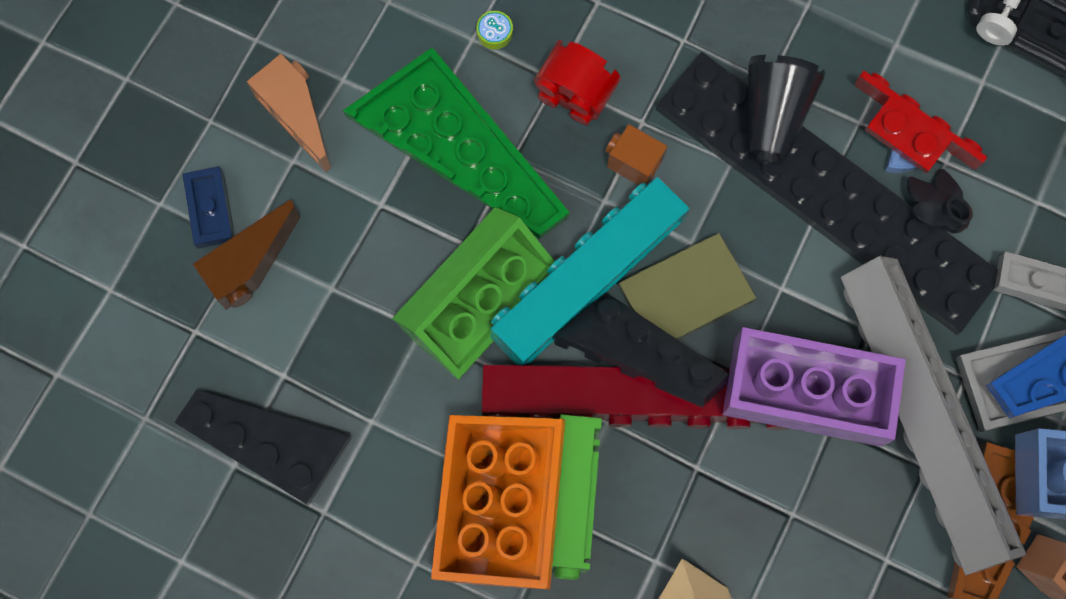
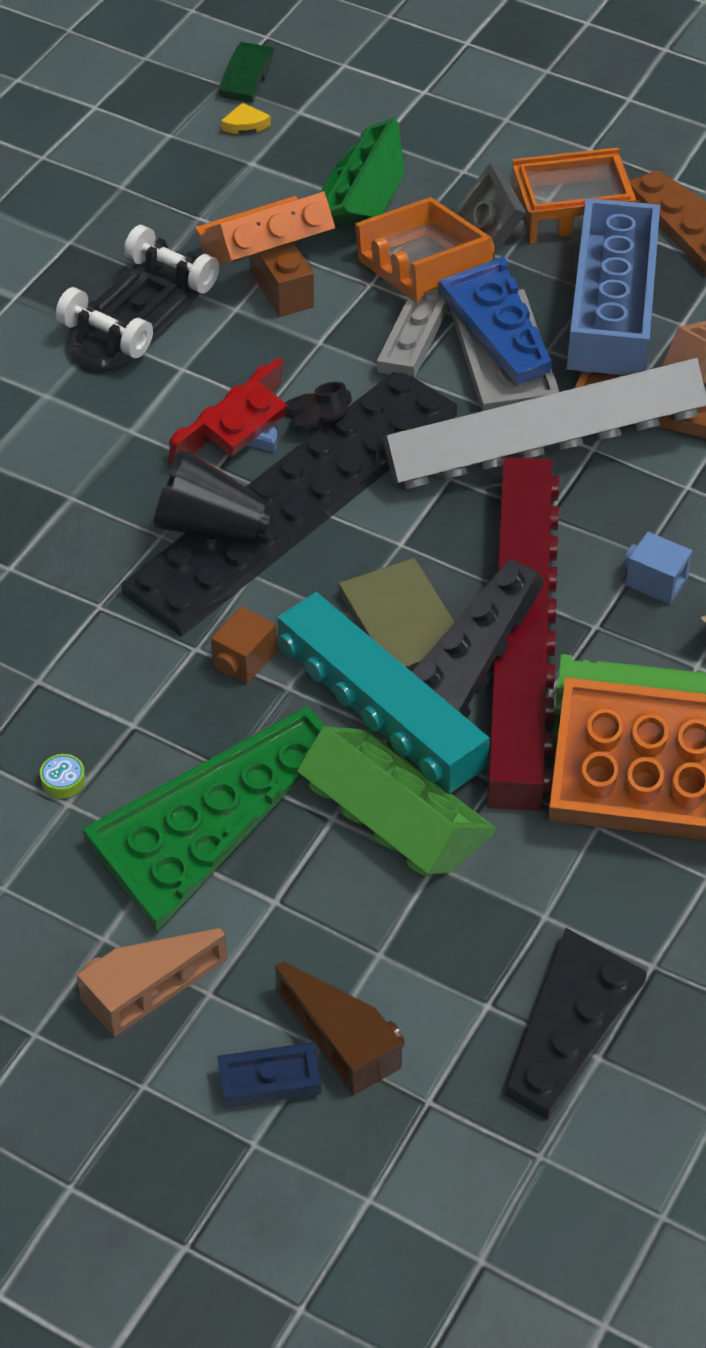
camera: 85 degrees left, 25 degrees down
red brick [534,40,621,126] -> none
medium lavender brick [722,327,906,447] -> none
none -> medium blue brick [623,532,693,605]

